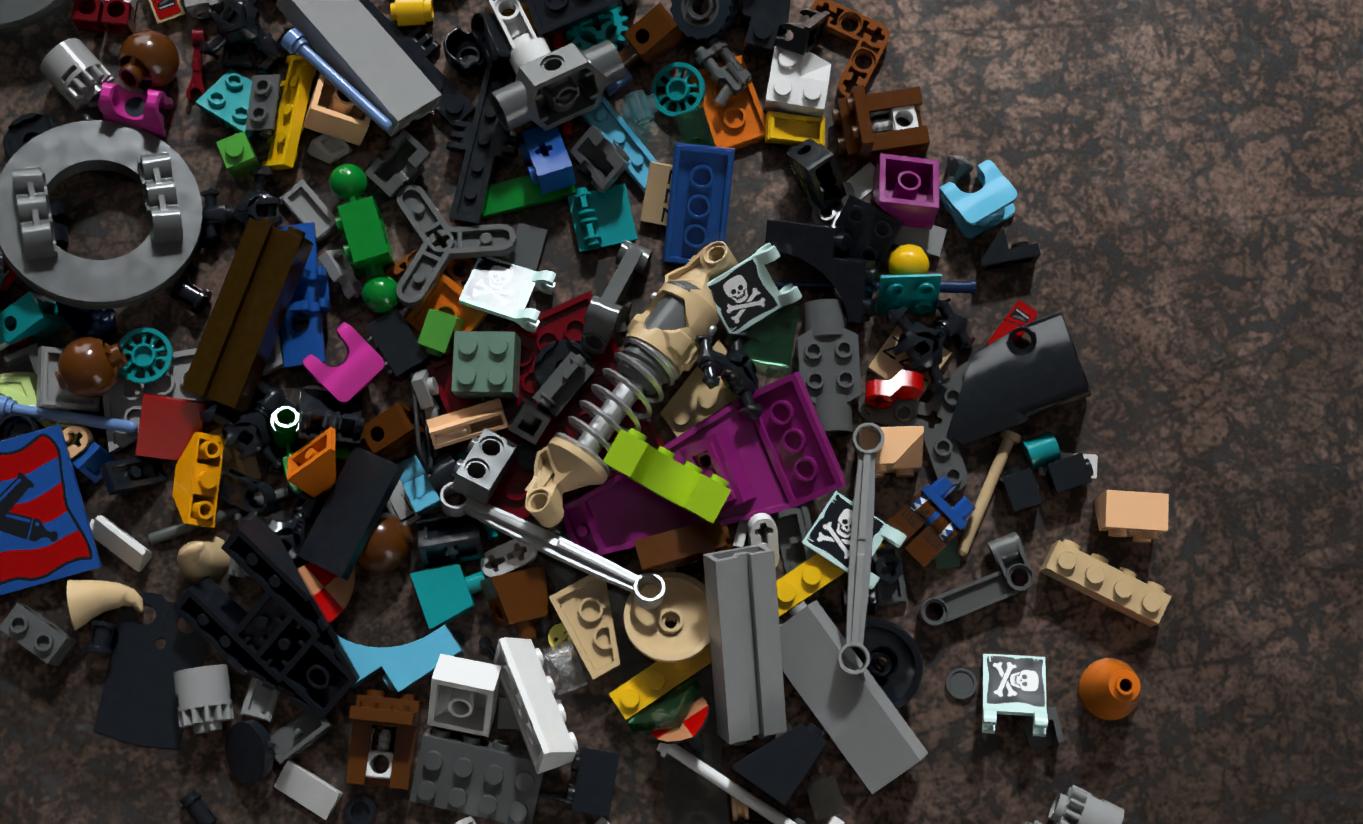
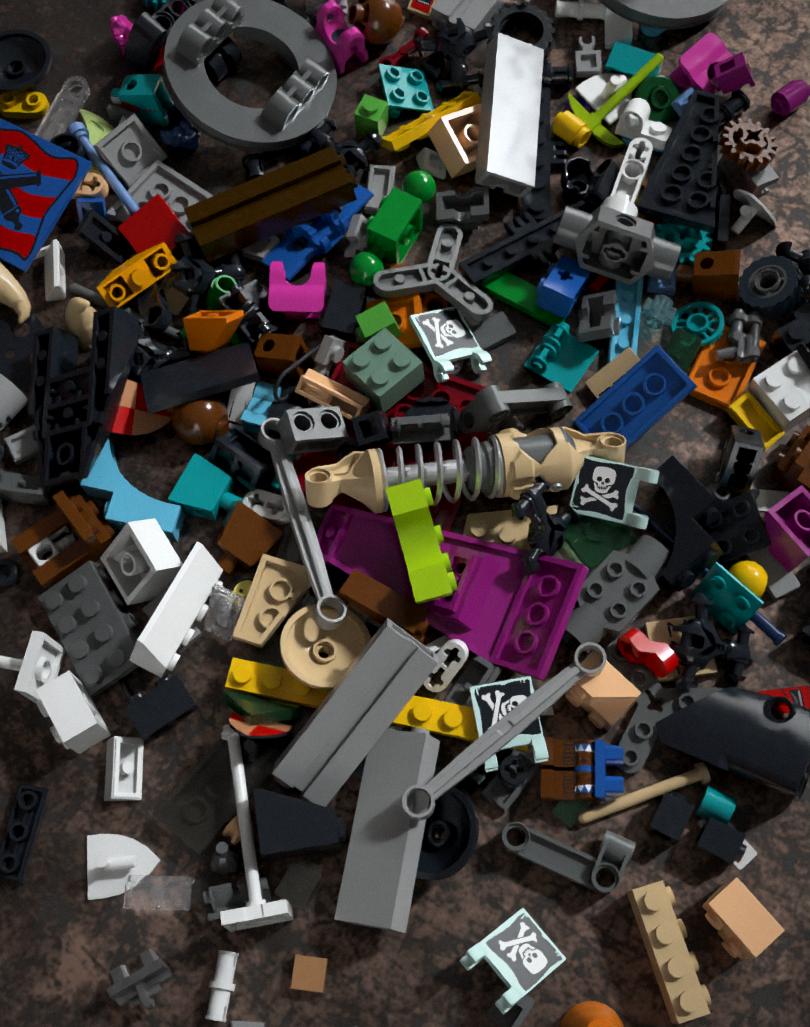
camera: 50 degrees right, 10 degrees down
reddish brown brick [55,337,128,398] -> none
teal wheel [119,327,174,385] -> none
dark grey hinge [245,74,281,138] -> none
medium blue piece [281,28,392,131] -> none
dark grey piece [945,668,977,699] -> none

